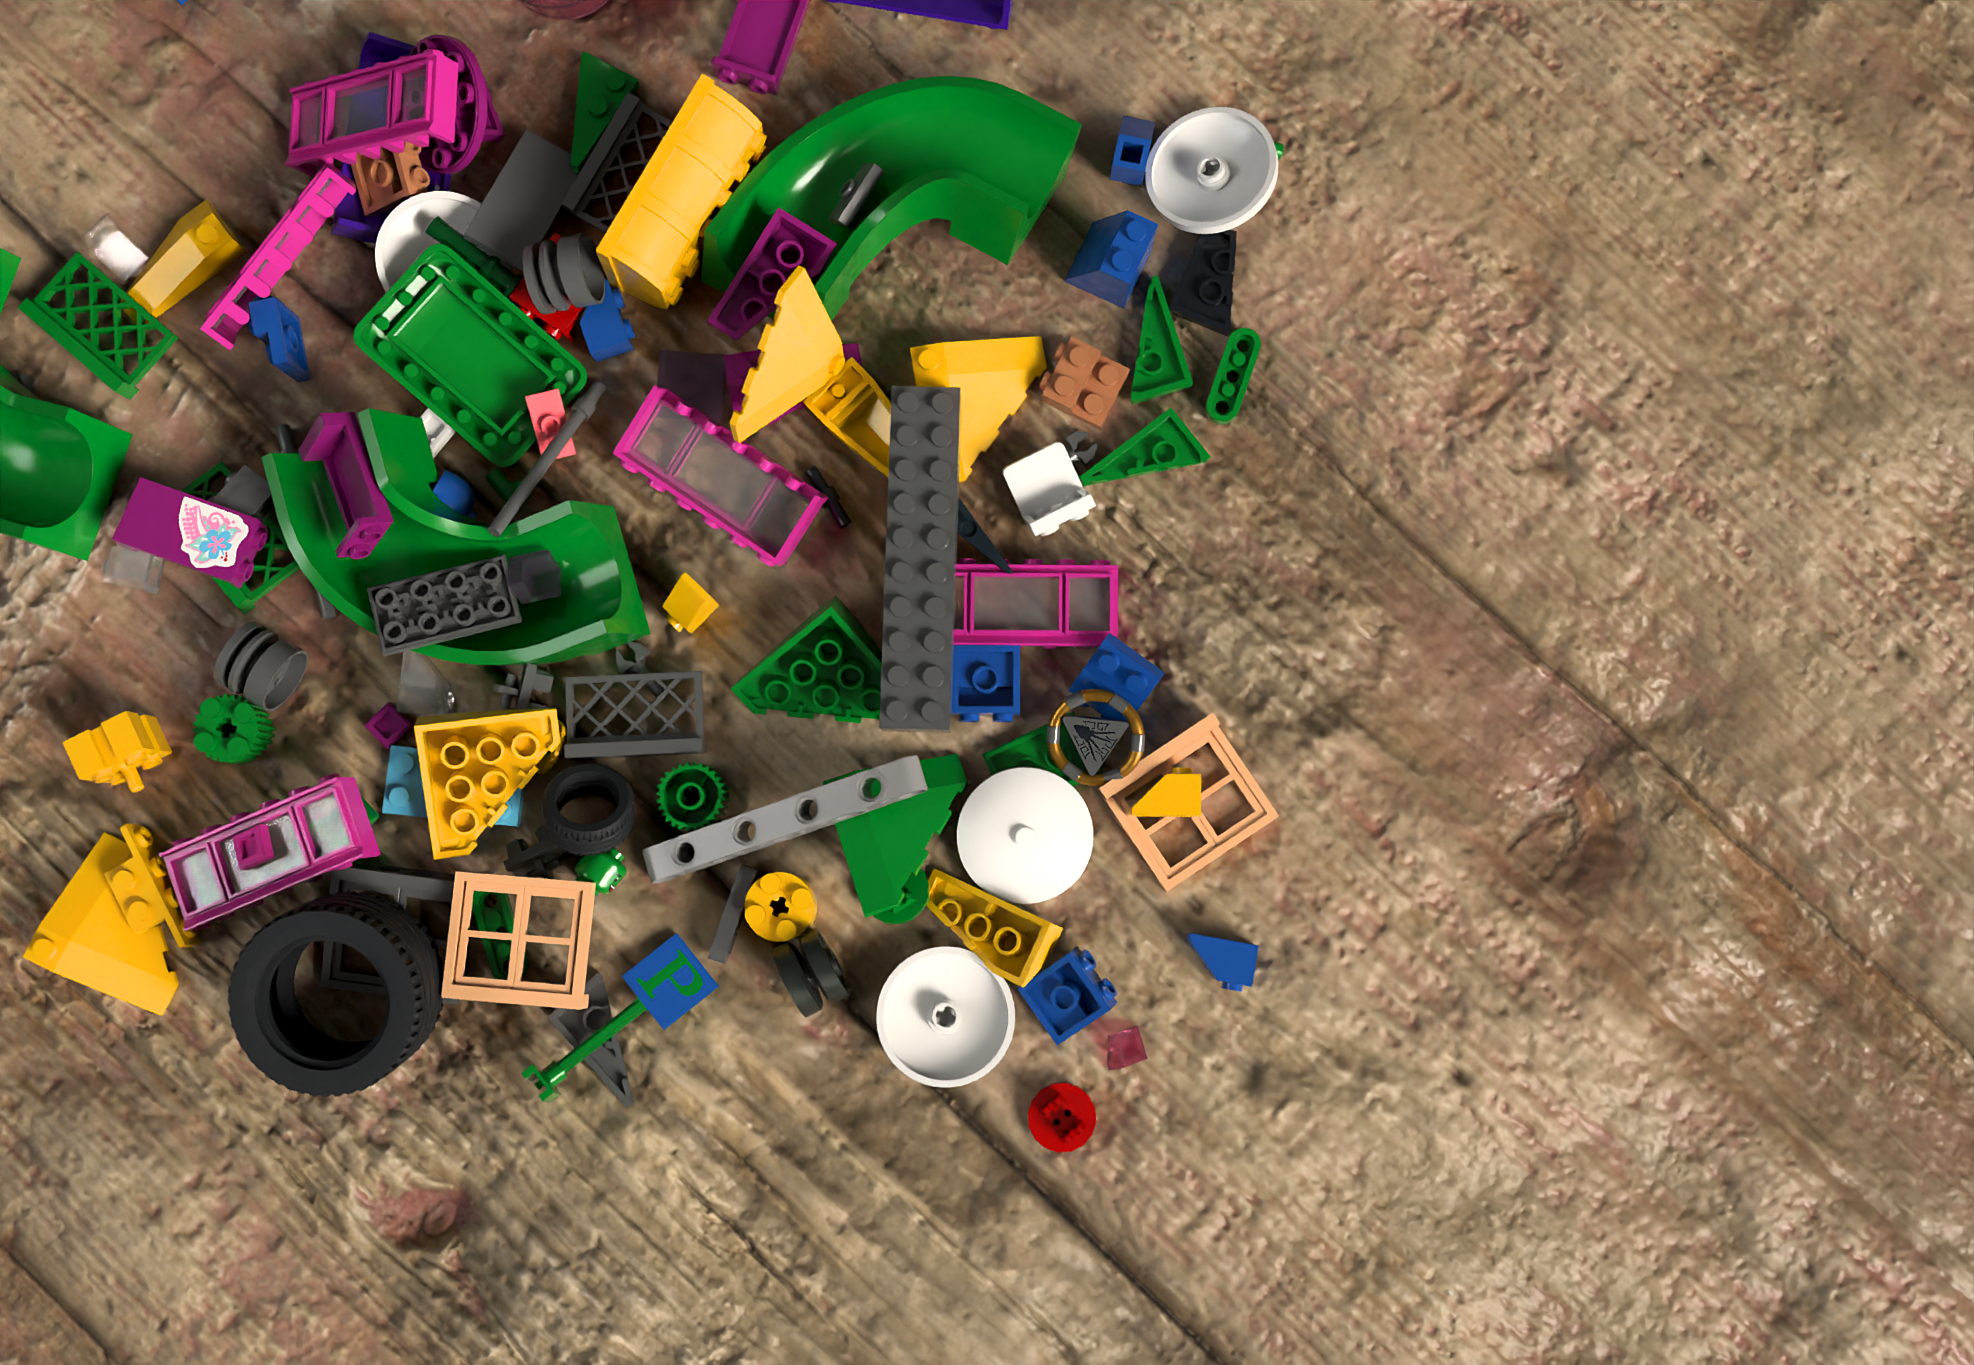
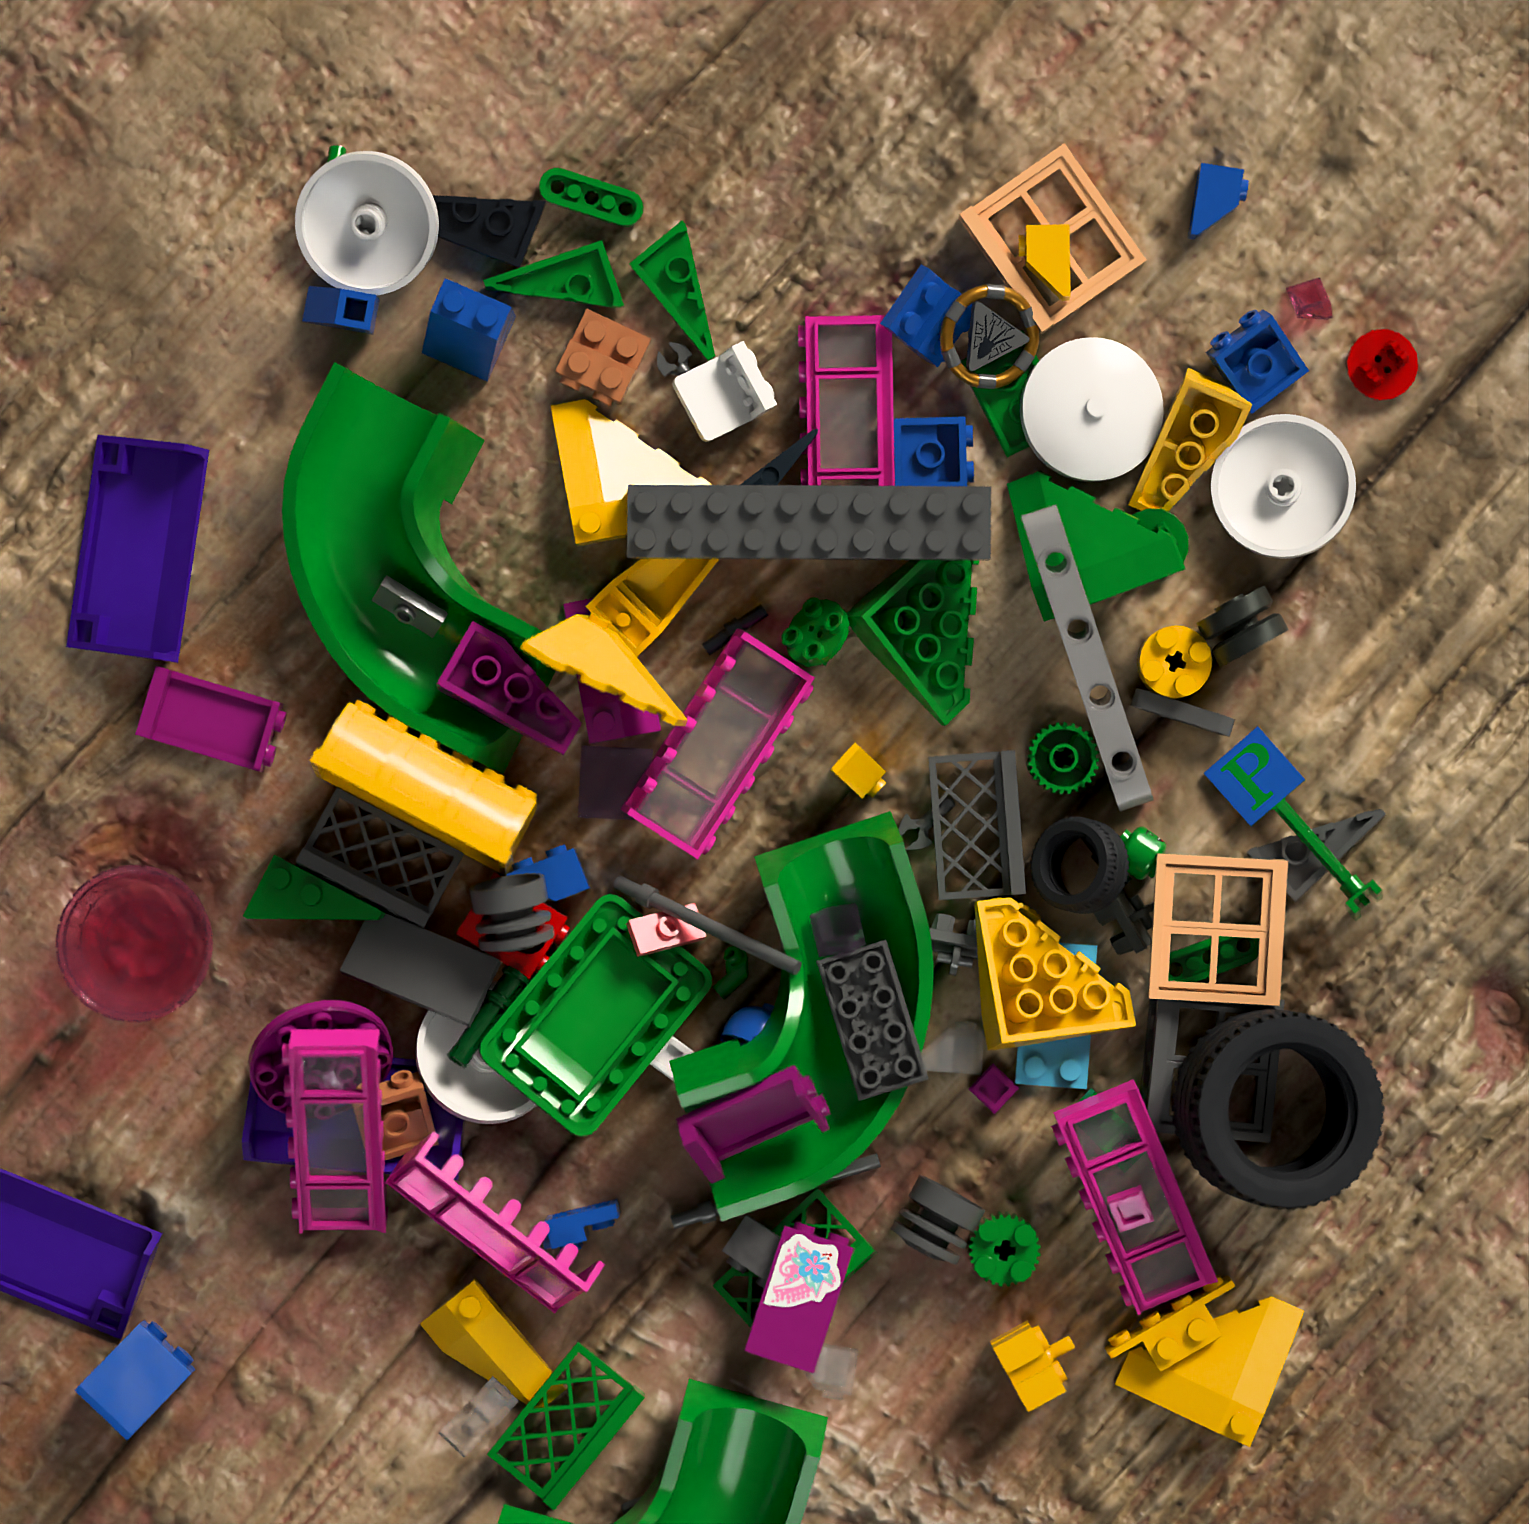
camera: 90 degrees left, 5 degrees up
none -> green plate [781,597,850,667]

